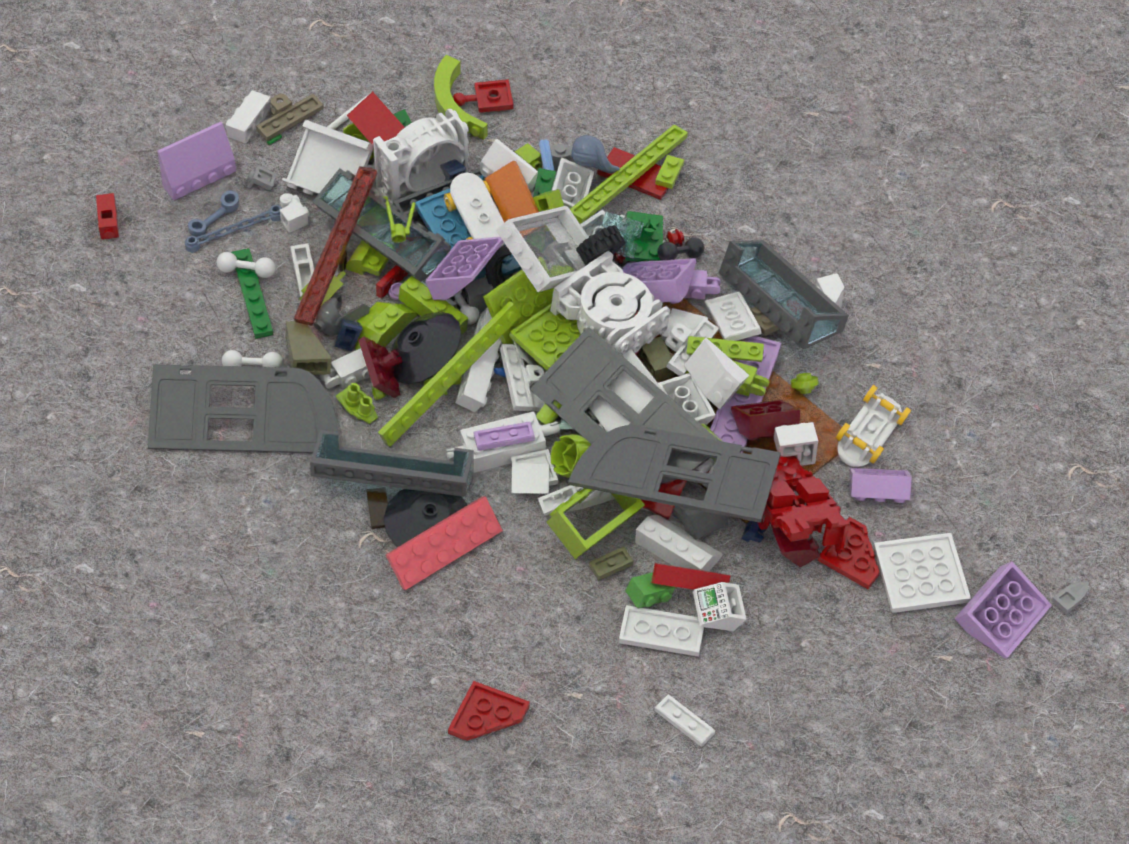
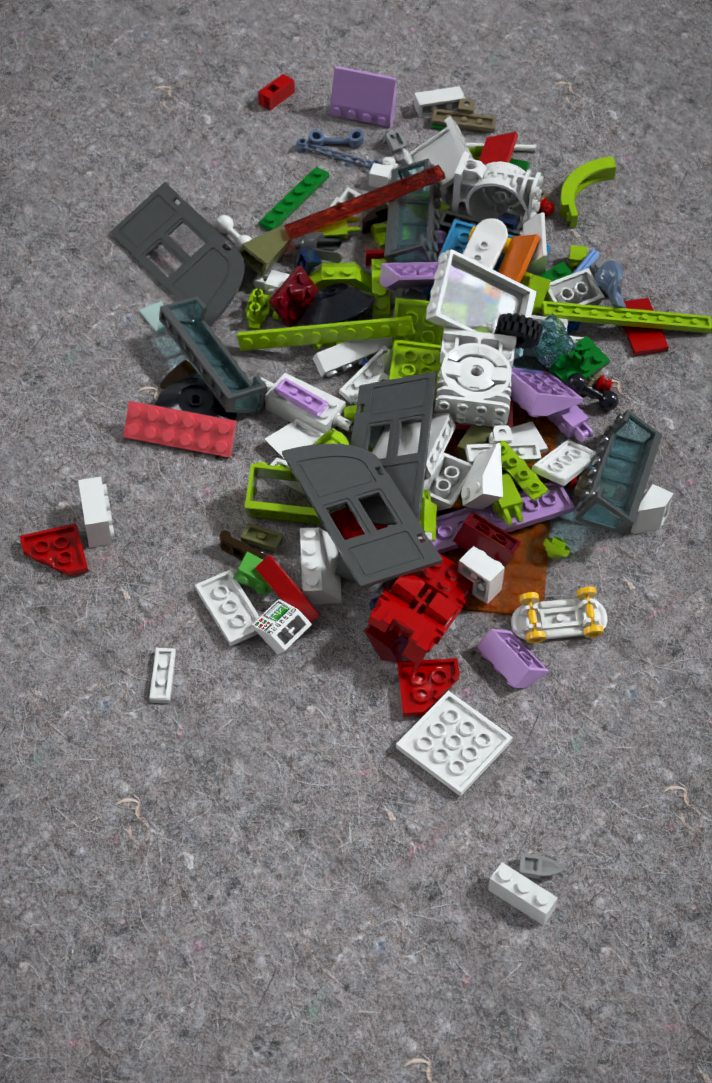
camera: 50 degrees right, 0 degrees up
white piece [216,252,275,278] -> none
lime plant [386,201,415,243] -> none
red plate [453,79,514,113] -> none
lime plate [655,155,684,189] -> none
lavender slope [955,561,1052,659] -> none
none -> white brick [78,477,115,548]
none -> light aqua slope [140,301,165,333]
none -> dark brown plate [219,531,266,561]
none -> white brick [488,863,558,926]

